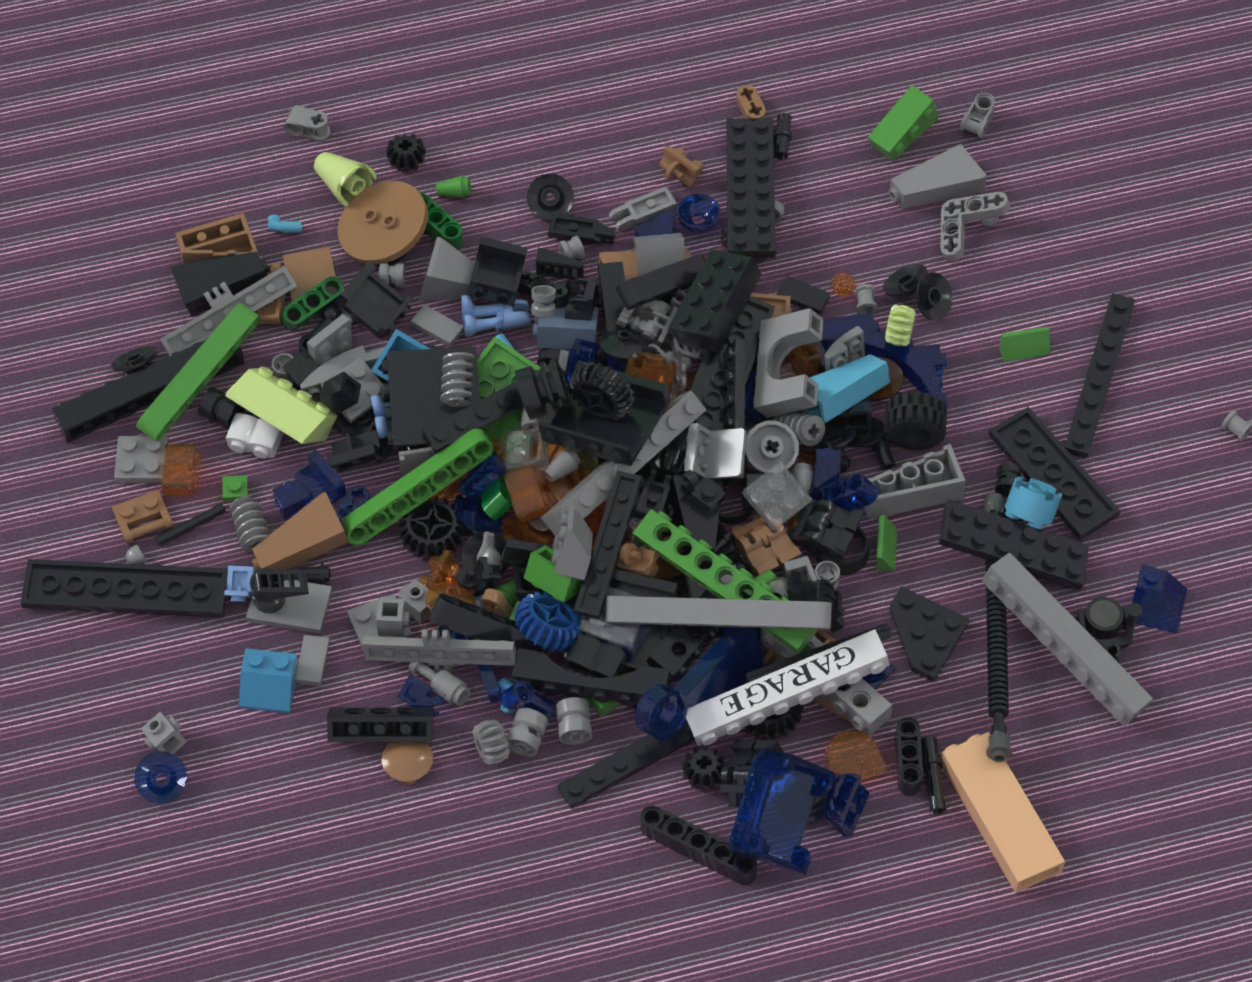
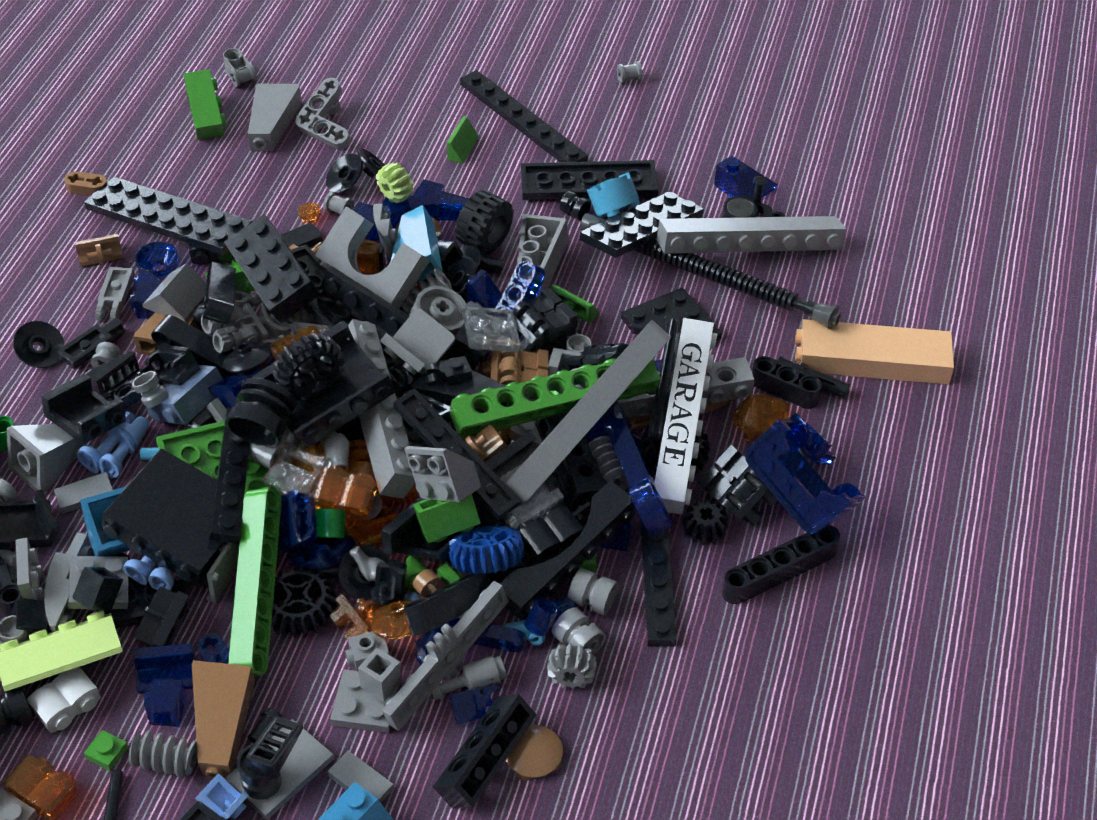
camera: 60 degrees left, 10 degrees down
light grey piece [440,352,474,408] -> none
black pin [773,113,792,160] -> none

